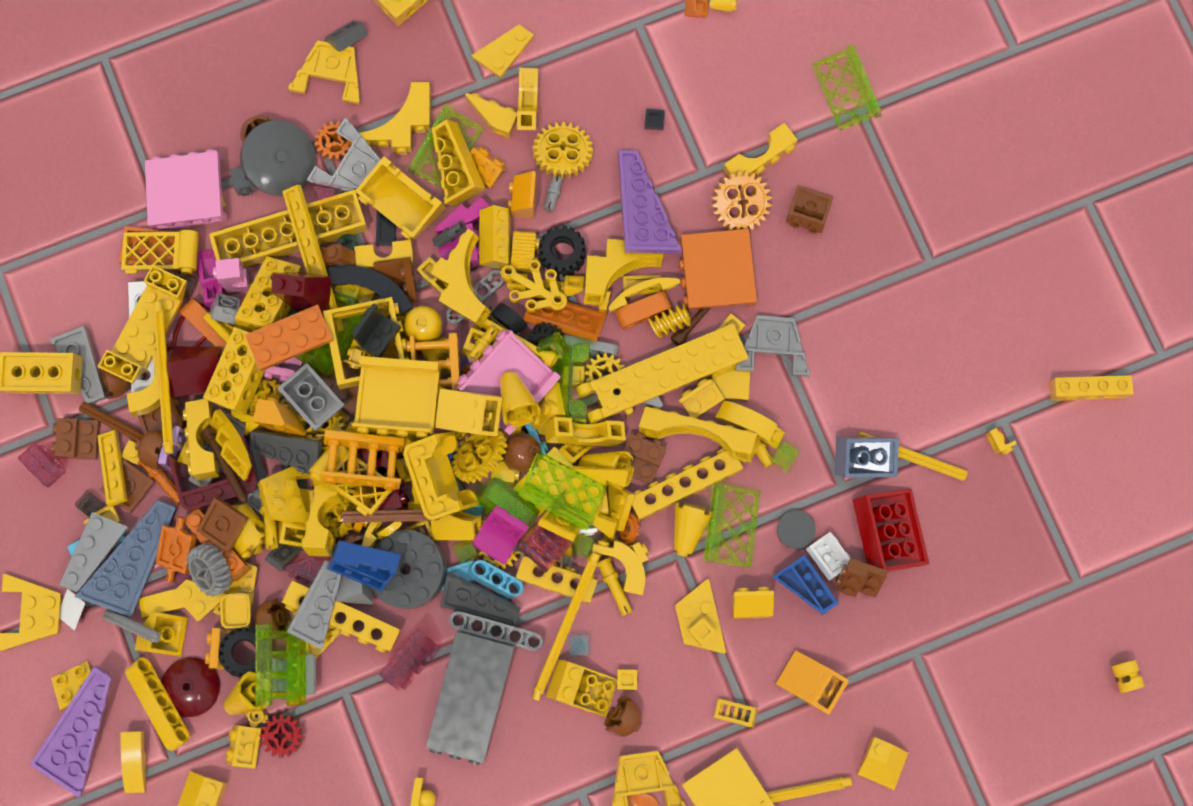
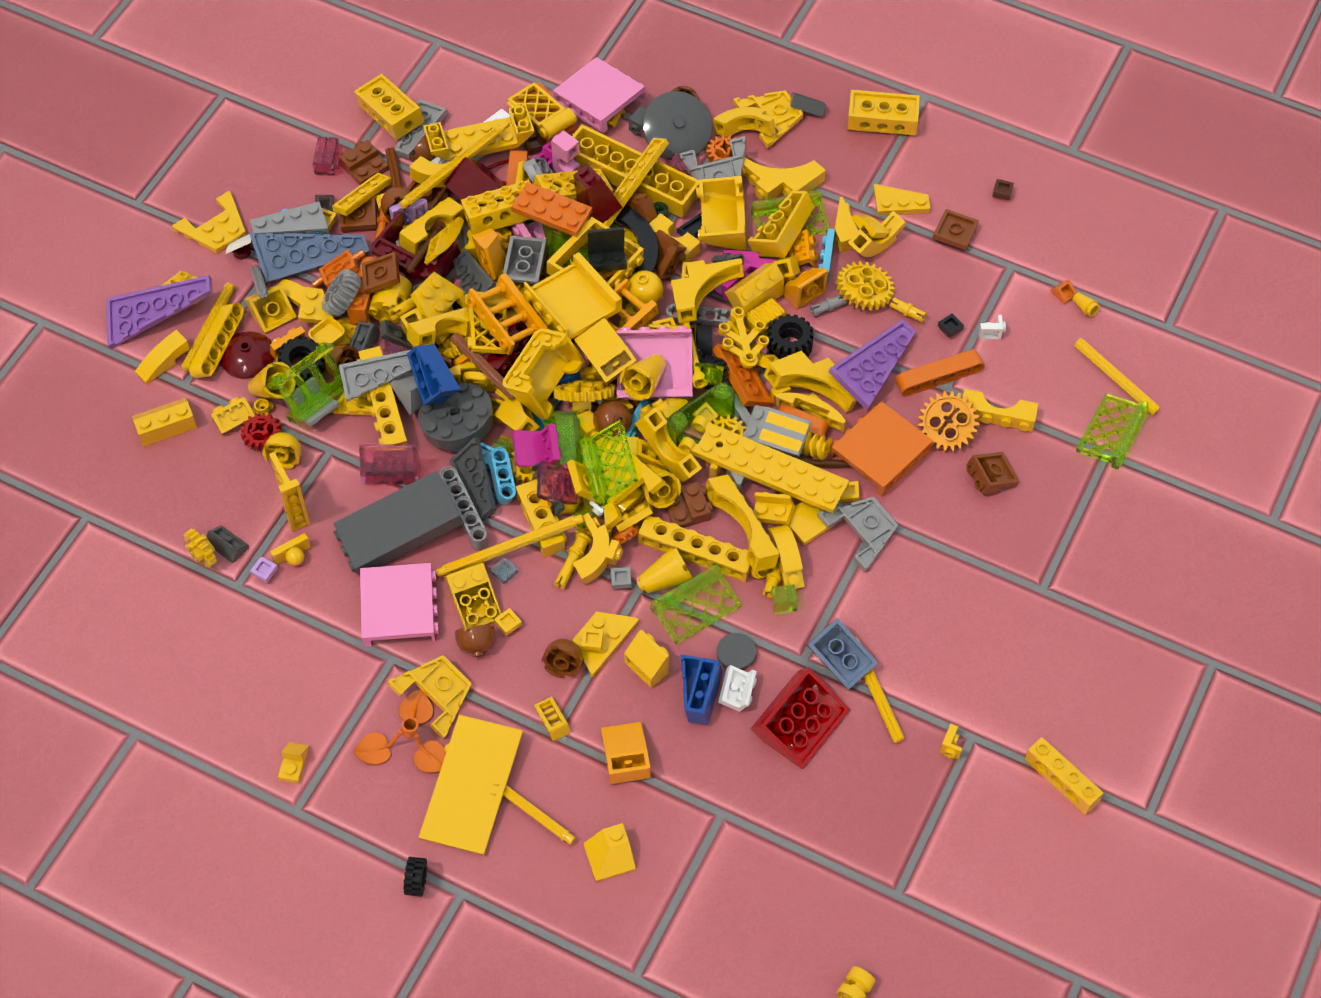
camera: 50 degrees right, 20 degrees down
dark orange plate [835,558,888,597] -> none
none -> yellow axle [182,282,235,372]
none -> yellow cylinder [262,432,302,469]
none -> yellow fence [269,452,310,532]
none -> dark grey slope [349,321,380,359]
none -> bright pink panel [360,563,439,647]
none -> dark orange cylinder [542,639,583,678]
none -> light grey plate [611,567,631,589]
none -> yellow arch [713,107,776,138]
none -> slope [743,405,812,457]
none -> yellow brick [774,255,801,281]
none -> medium azure plate [819,229,835,283]
none -> yellow slope [851,215,889,238]
none -> yellow pin [890,297,927,323]
none -> orange beam [895,349,985,396]
none -> dark orange plate [933,209,979,250]
none -> white bracket [978,315,1006,340]
none -> yellow axle [1074,338,1160,415]

